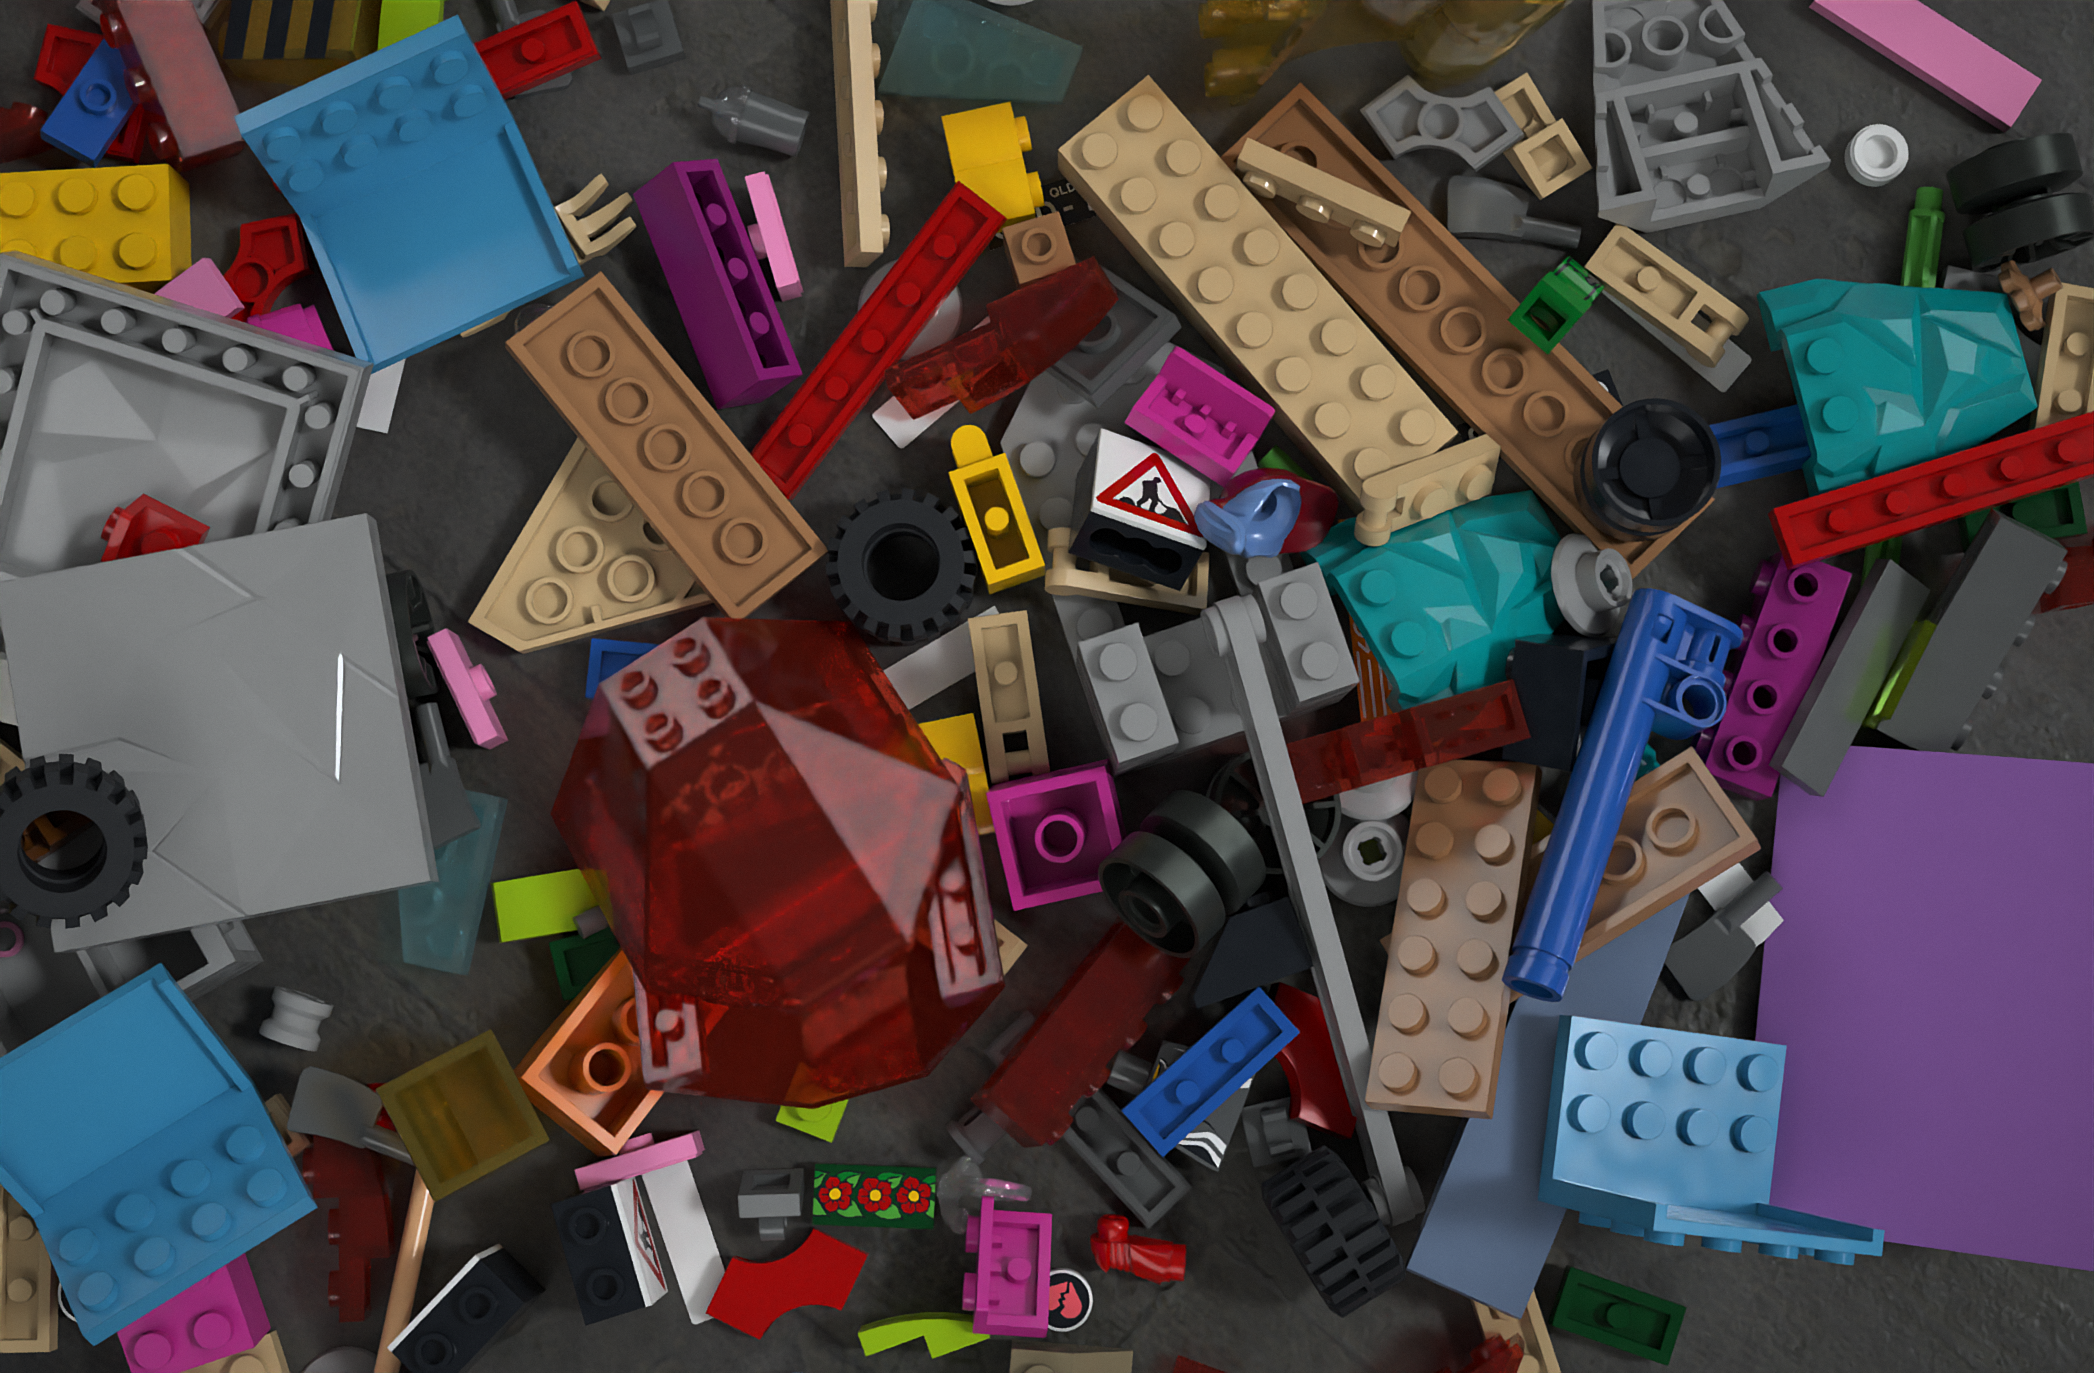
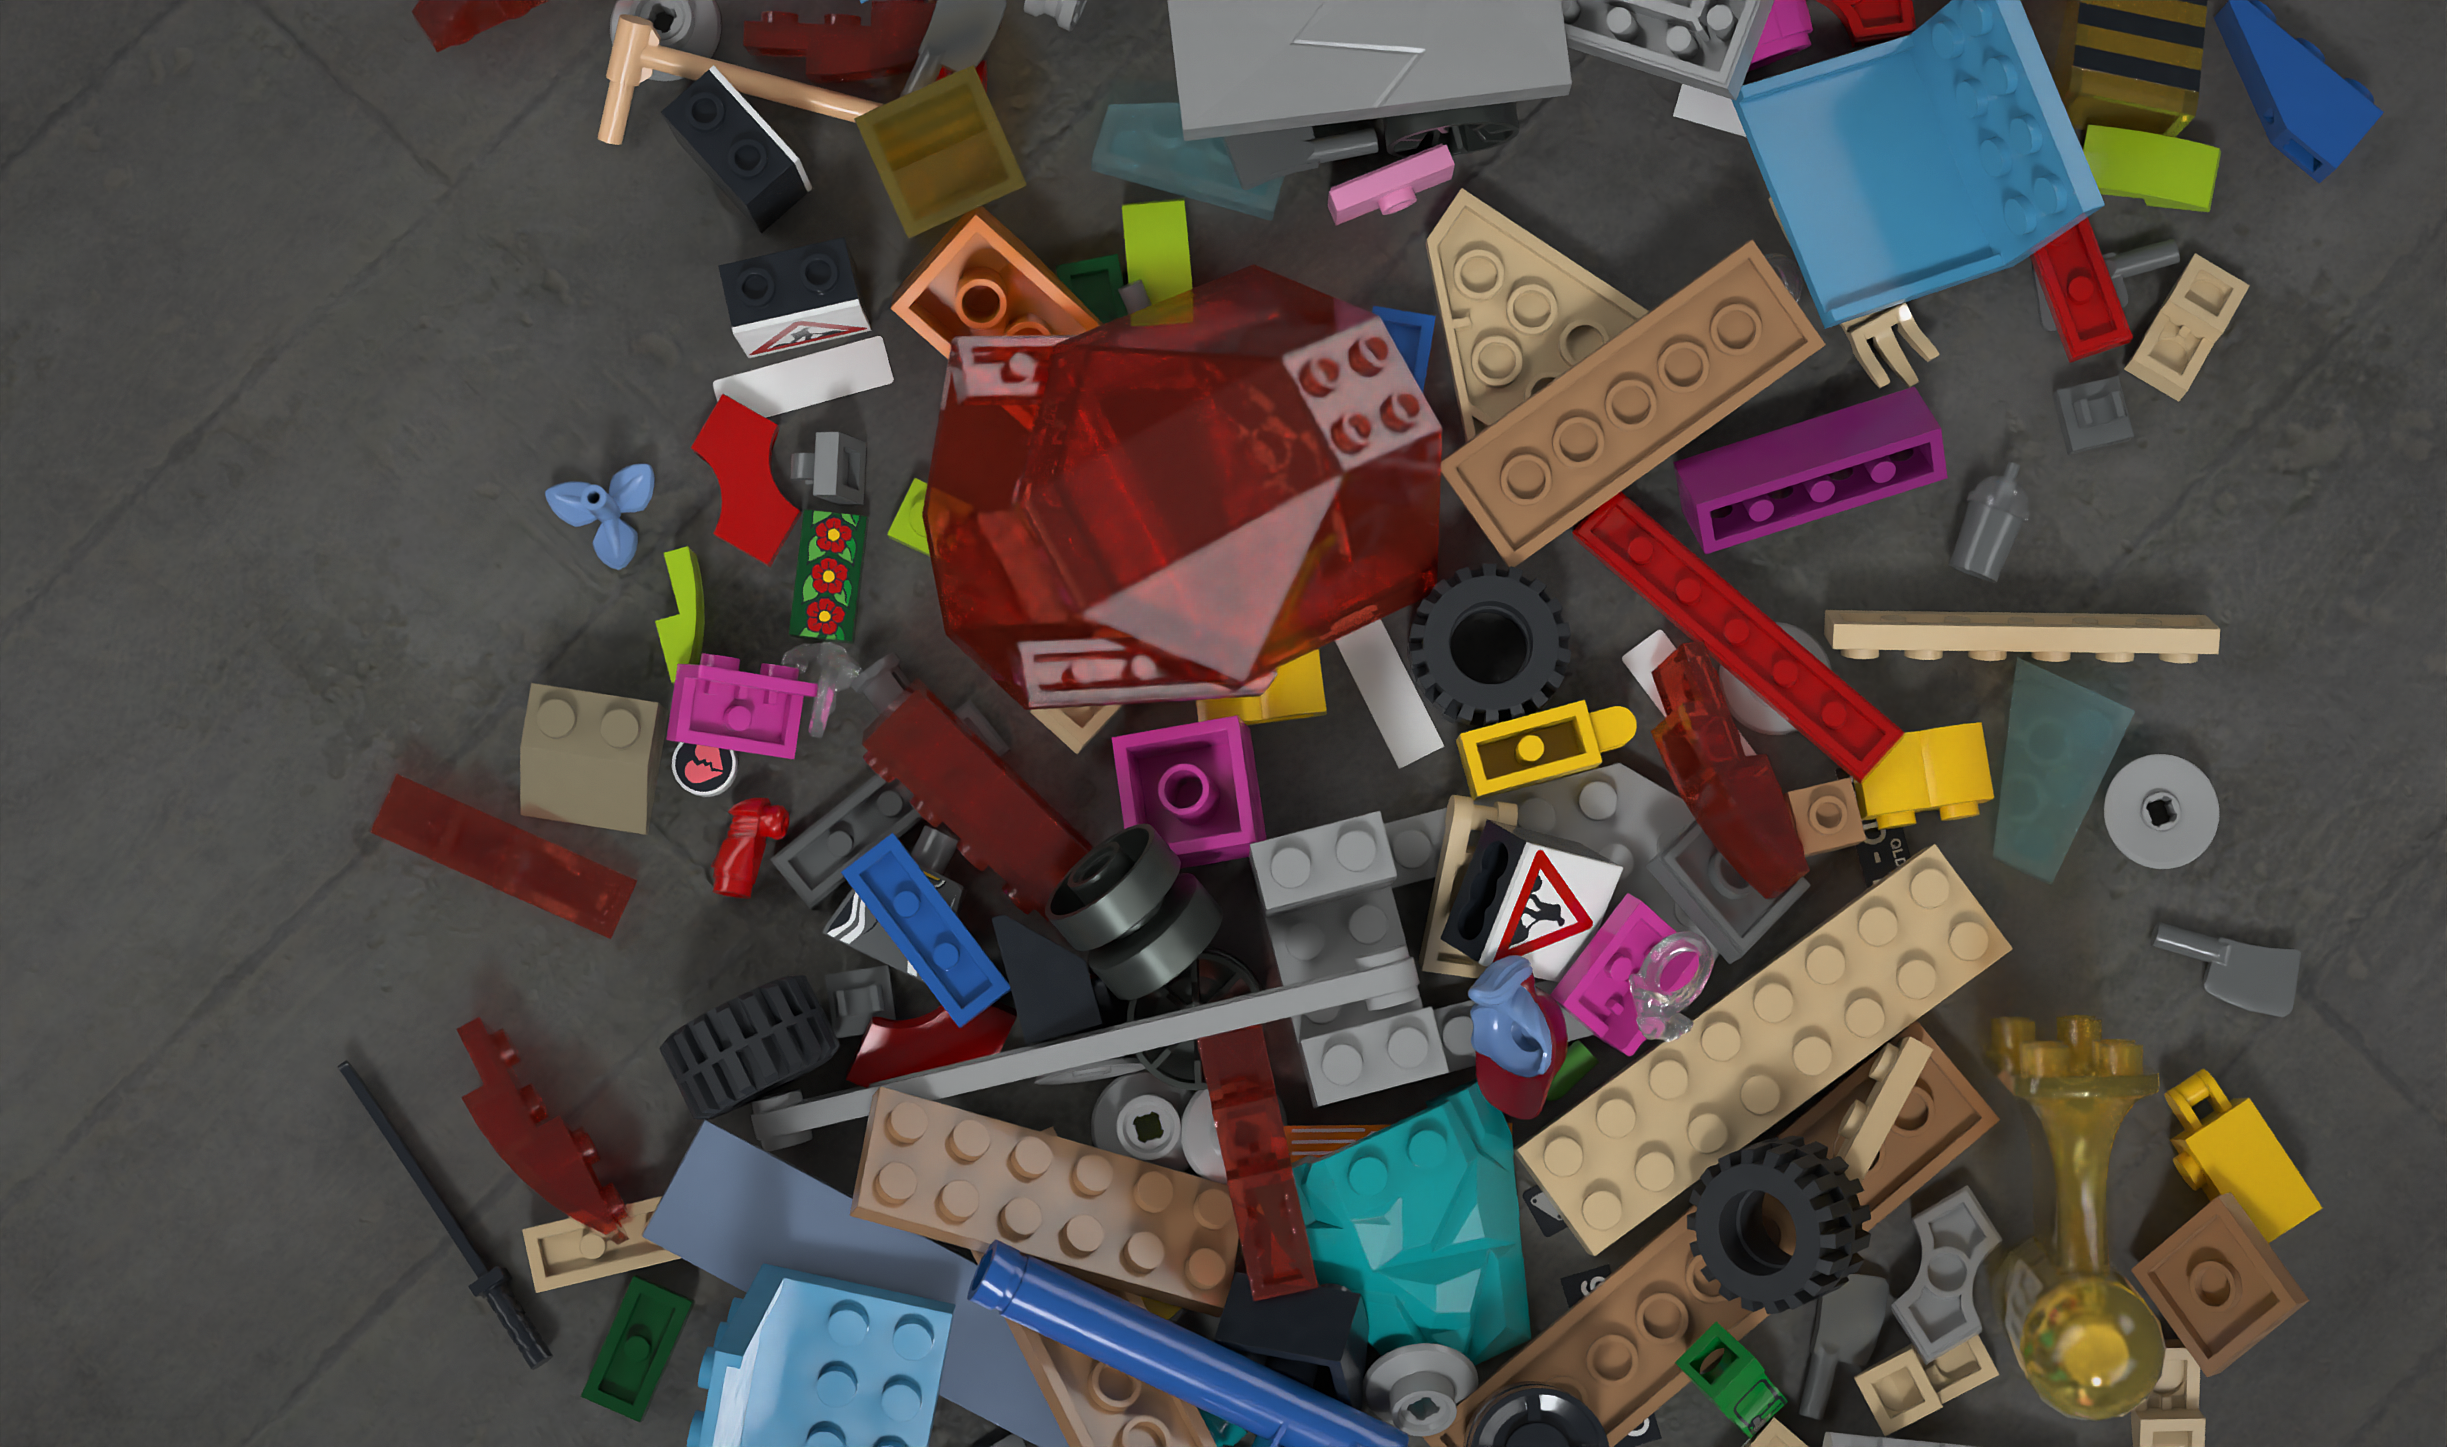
camera: 95 degrees right, 0 degrees up
bright pink plate [574,1130,705,1192] -> none
bright pink plate [745,171,804,302] -> none
tan plate [968,610,1050,784] -> none
tan plate [1354,434,1501,546] -> none
none -> clear piece [1629,931,1714,1042]
none -> black tyre [1687,1136,1871,1314]

